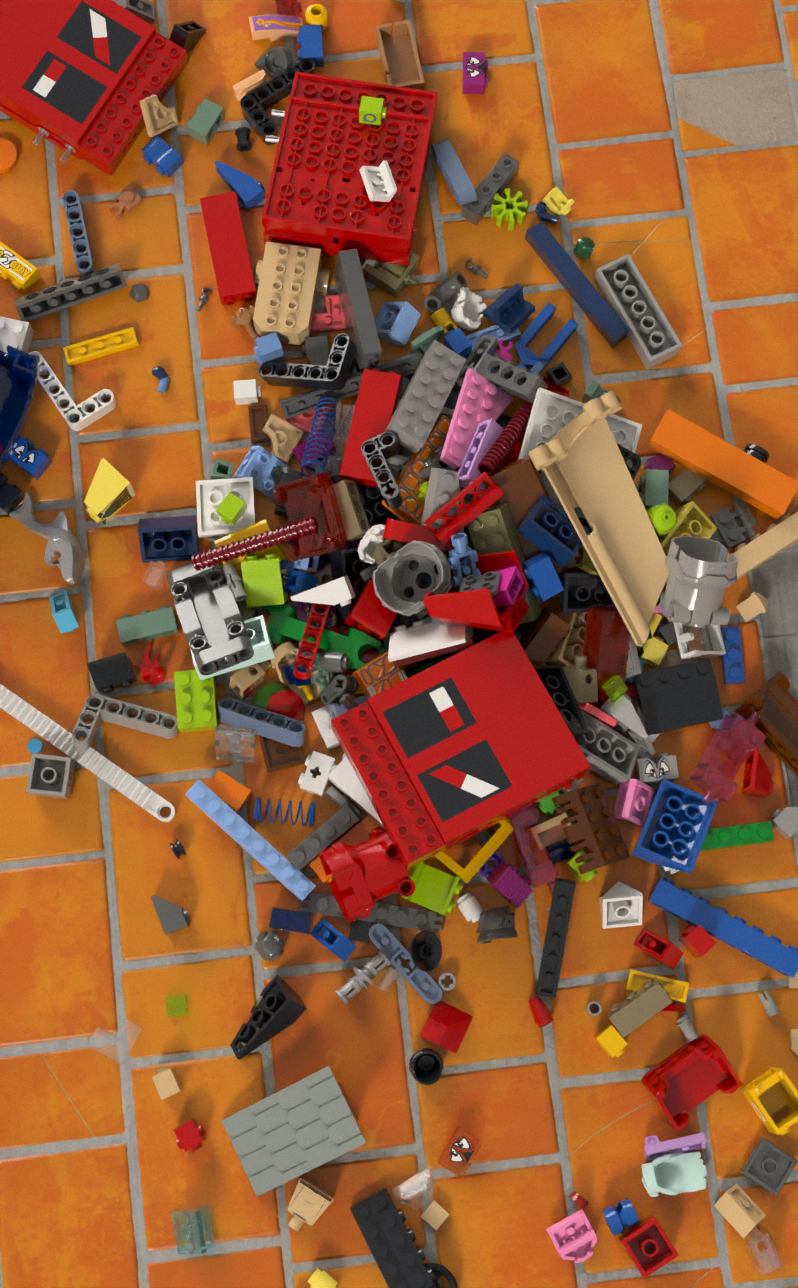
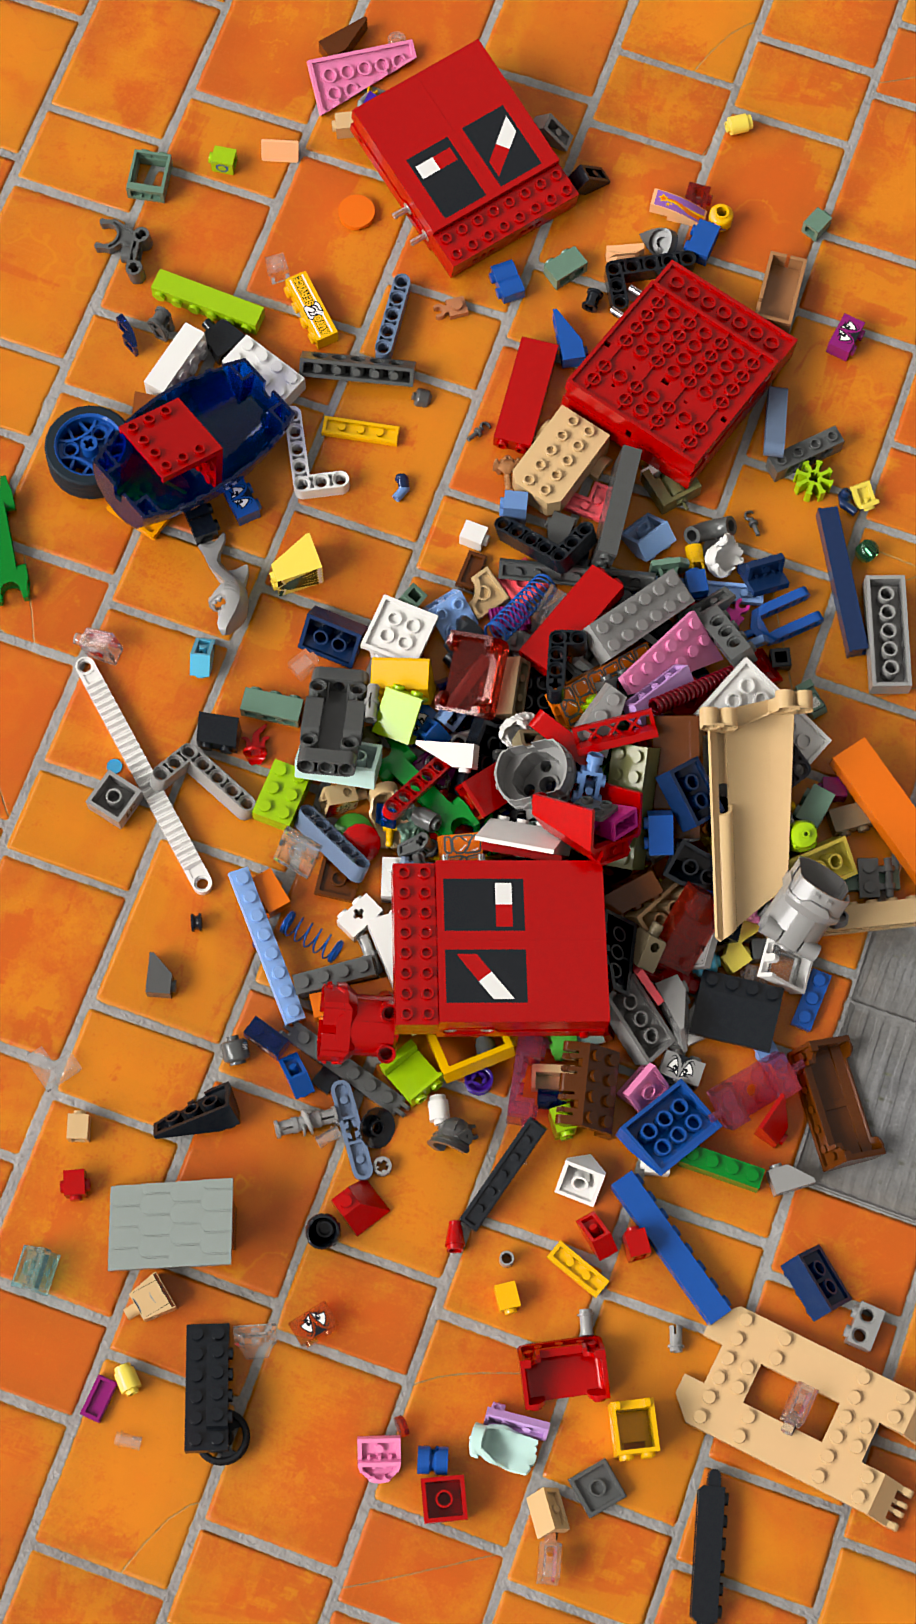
camera: 25 degrees right, 5 degrees down
tan tile [139,95,179,137] -> none
clear neon green tile [166,995,188,1017] -> none
dark red piece [191,516,319,571] -> none
lime brick [216,492,247,526] -> none
lime brick [359,96,387,126] -> none
white bracket [359,160,397,202] -> none
tan tile [421,1200,450,1231] -> none
magenta brick [487,862,533,909] -> none
clear neon green tile [602,674,628,702] -> none
dark tan brick [608,978,672,1038] -> none
red tile [661,1003,686,1011] -> none
tan tile [736,592,768,622] -> none

